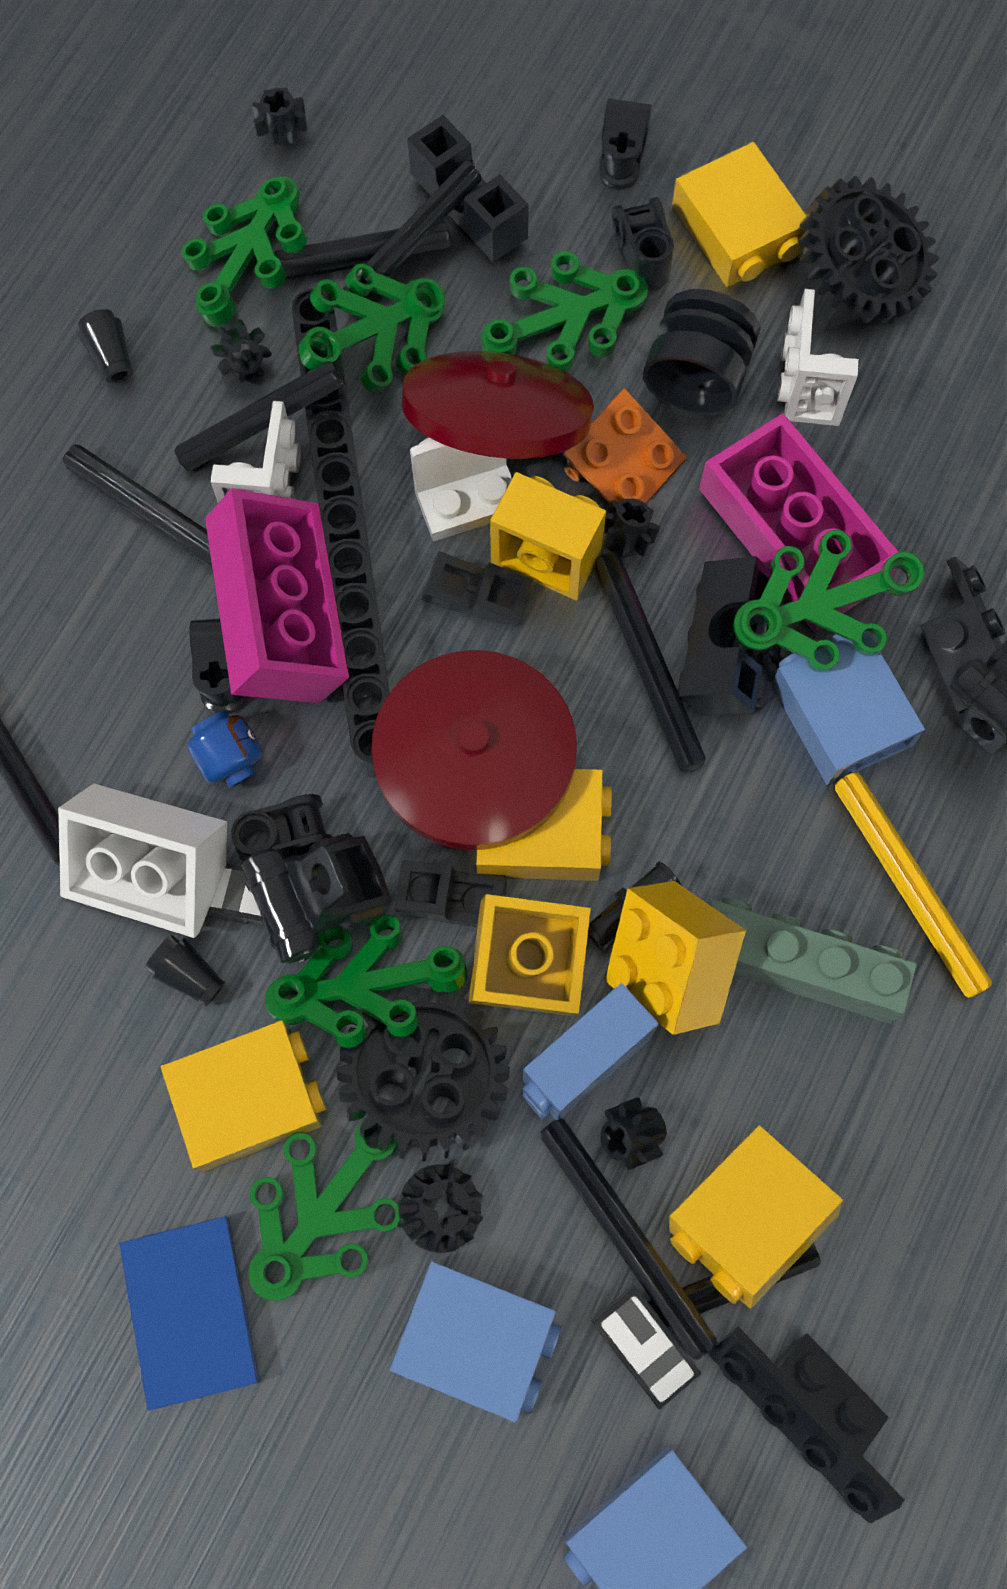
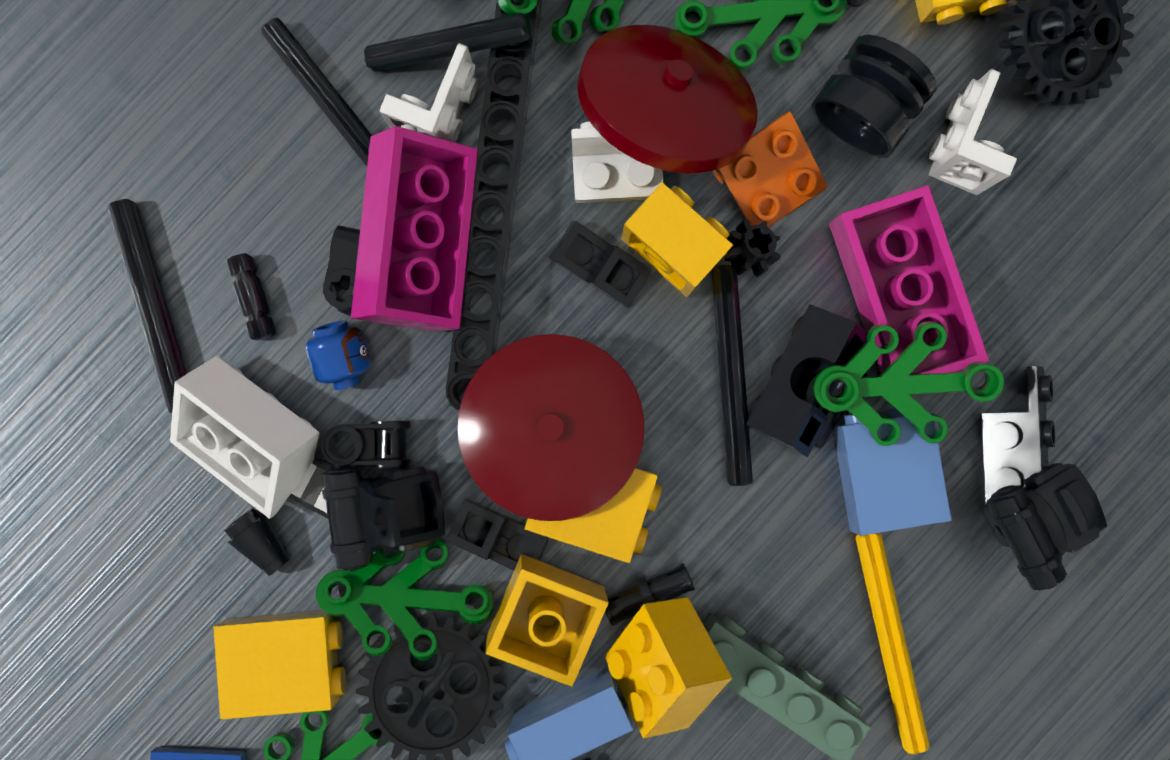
camera: 15 degrees right, 15 degrees up
none -> black axle [226,253,275,341]

